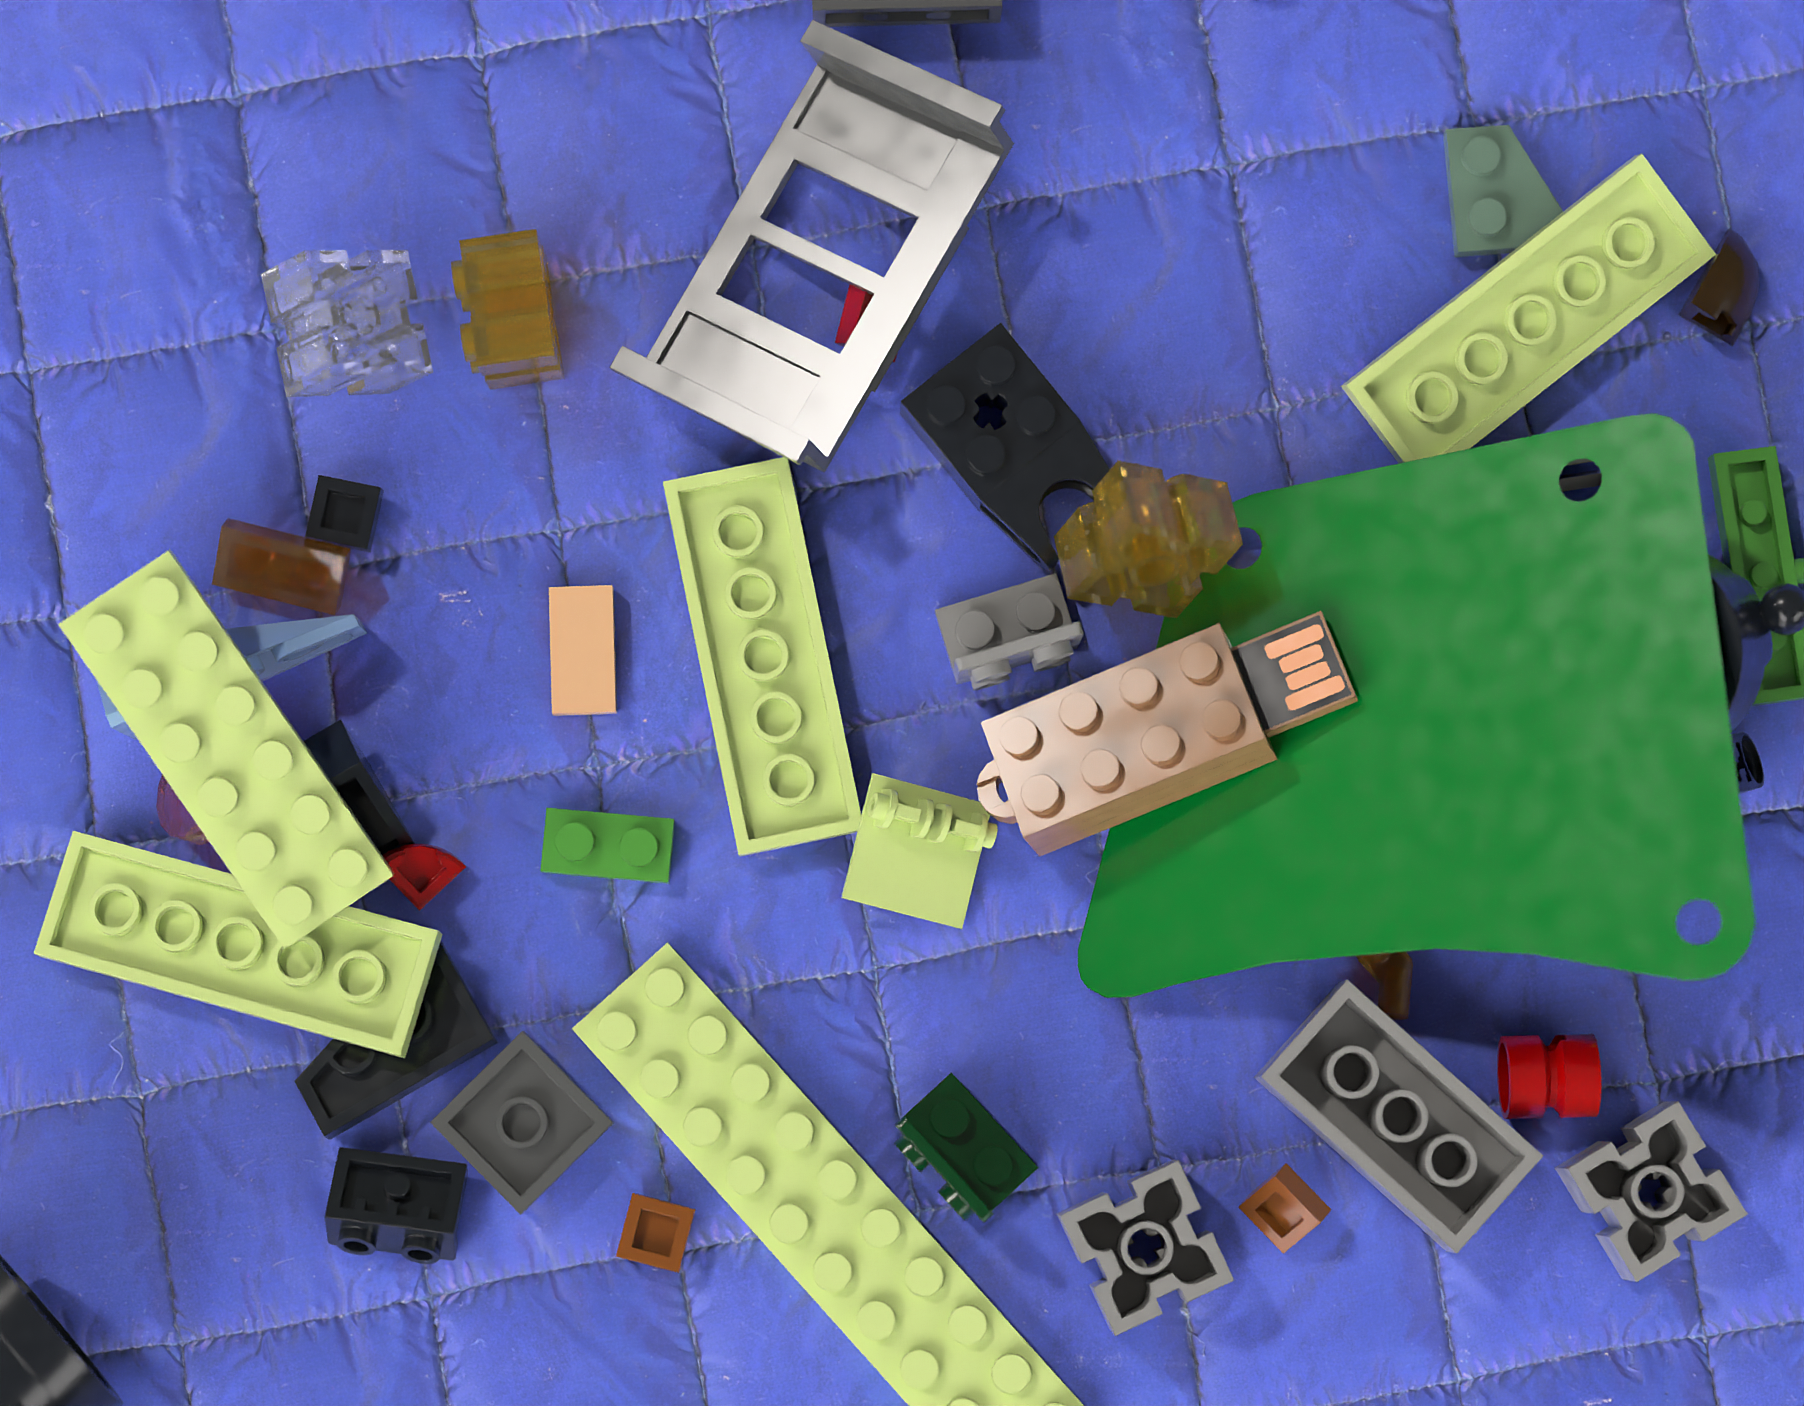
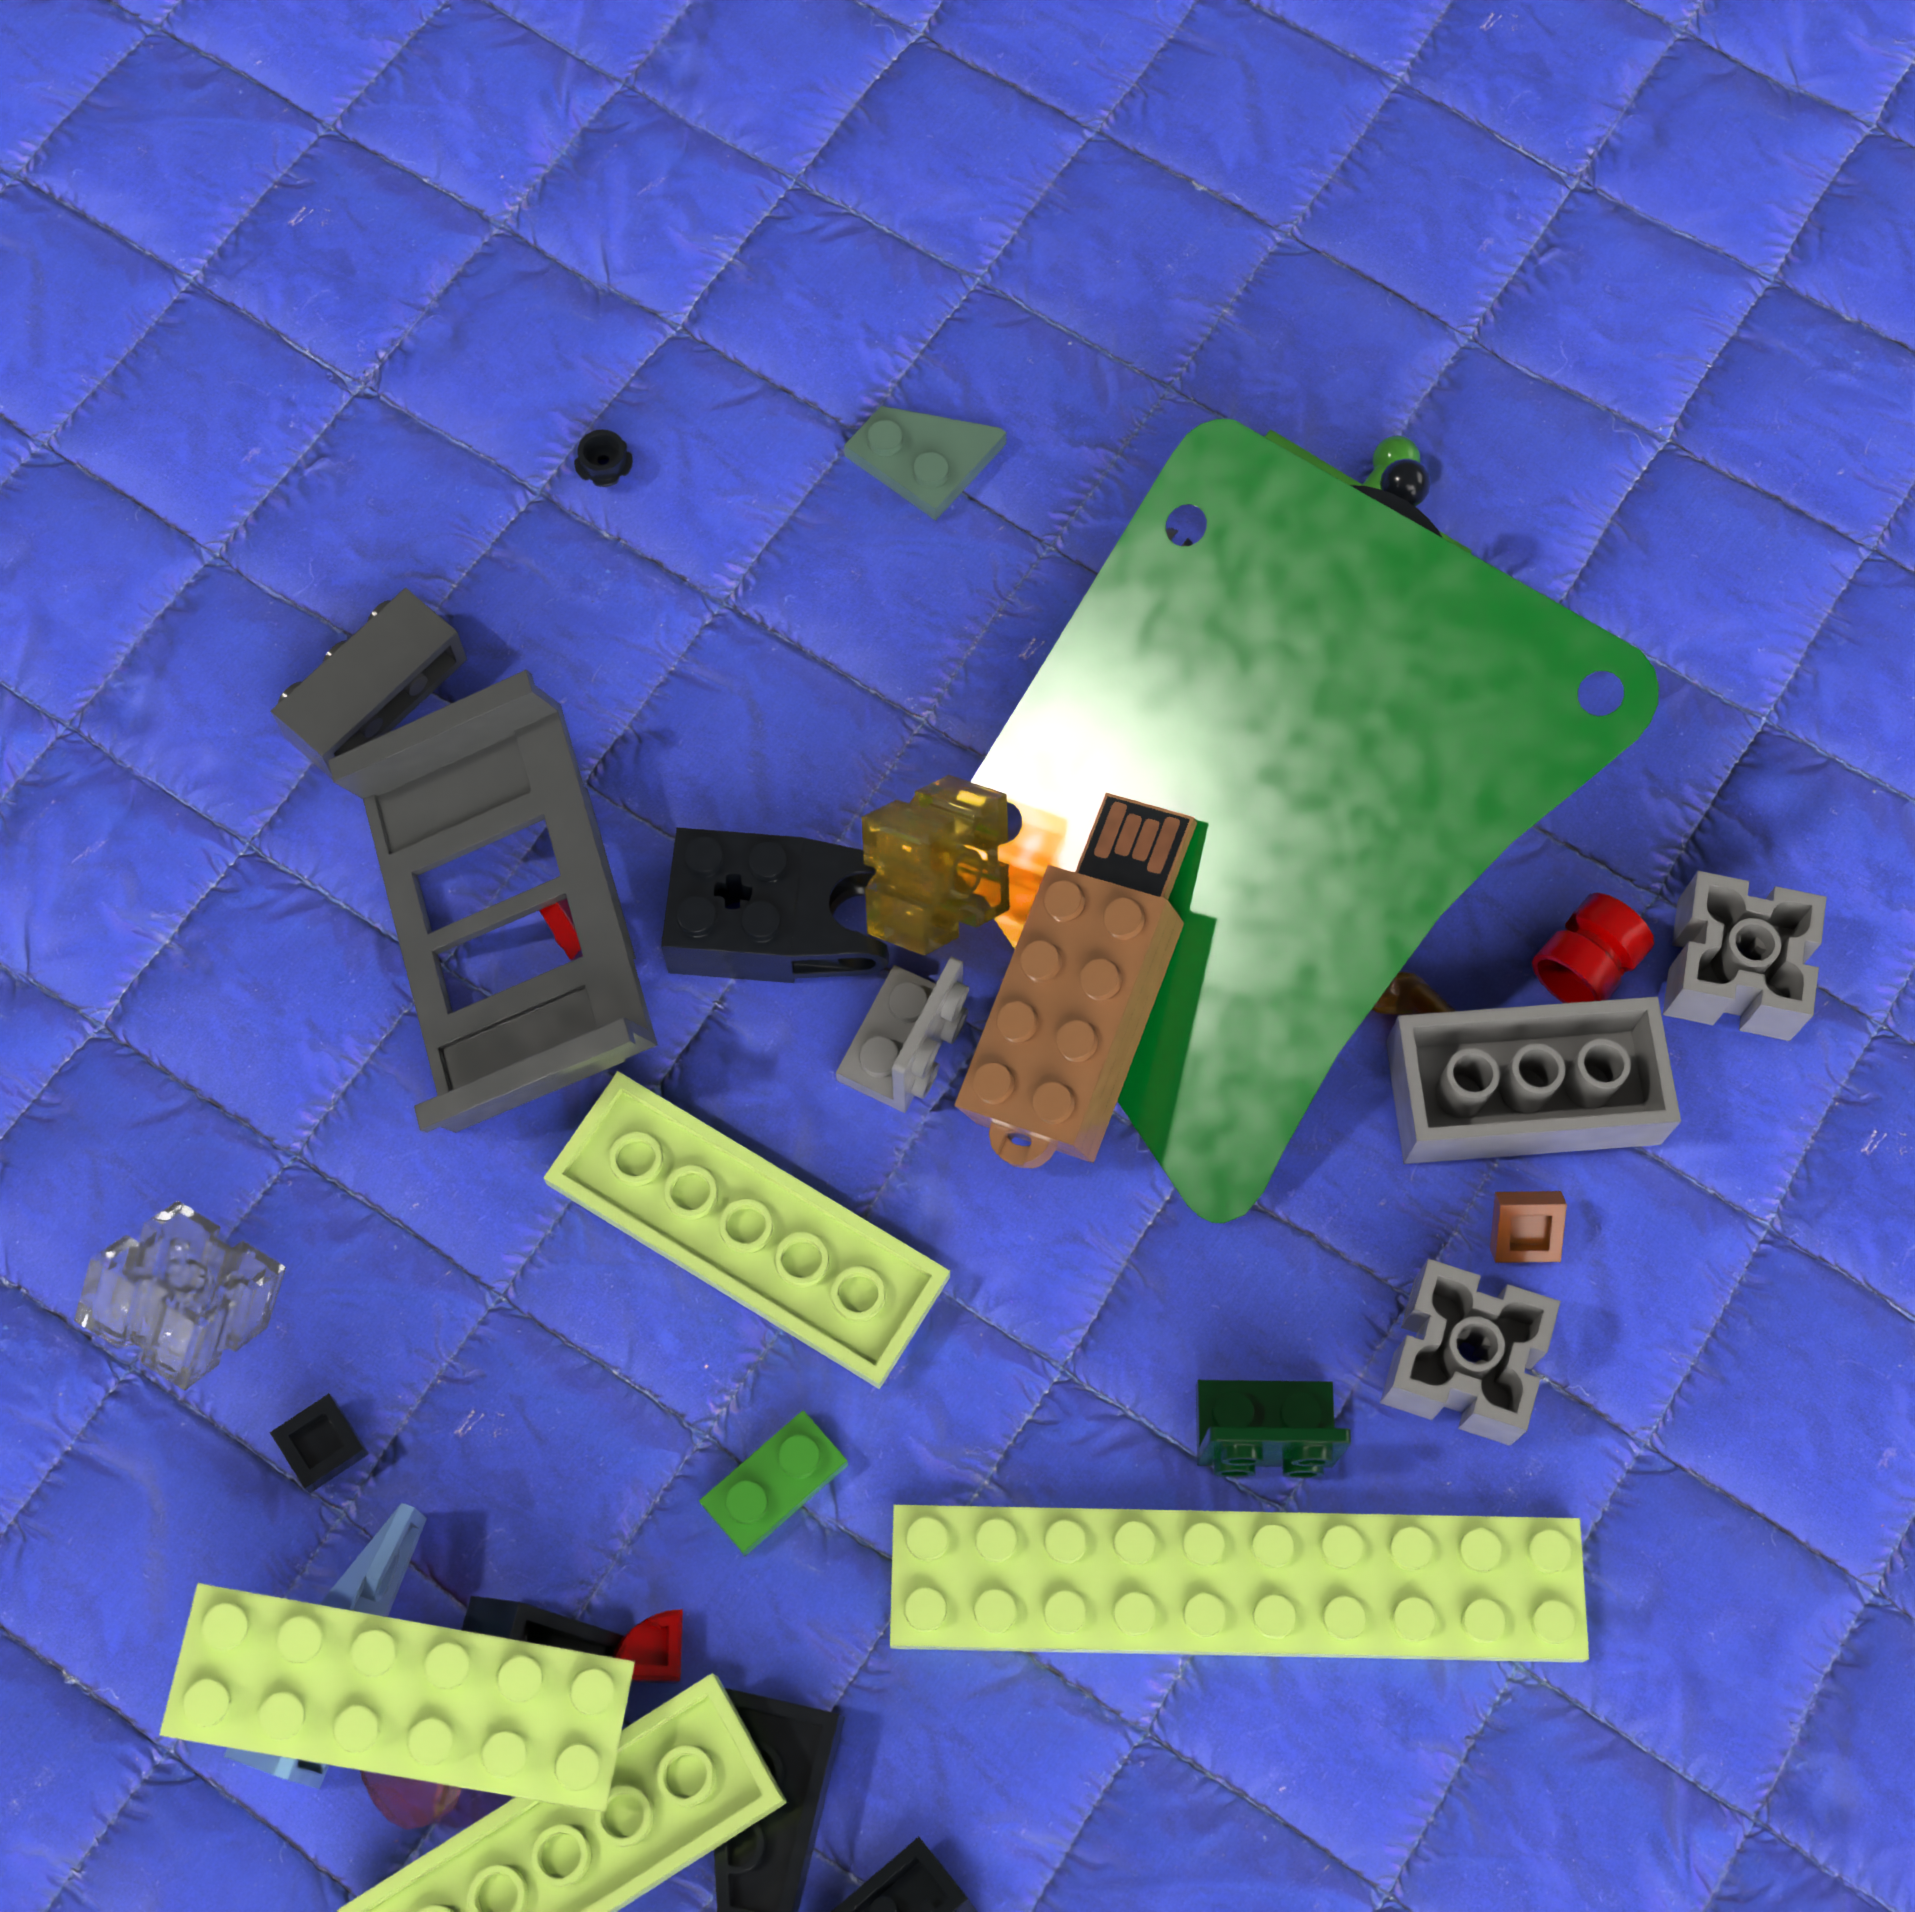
camera: 45 degrees left, 15 degrees down
clear orange plate [212,518,351,615] -> none
dark grey plate [430,1031,615,1215] -> none
clear yellow brick [451,229,565,390] -> none
light nougat tile [549,585,617,716] -> none
dark orange plate [616,1193,696,1273] -> none
yellowish green hinge [841,773,998,929] -> none
yellowish green plate [1341,154,1716,463] -> none
dark brown brick [1678,229,1760,346] -> none

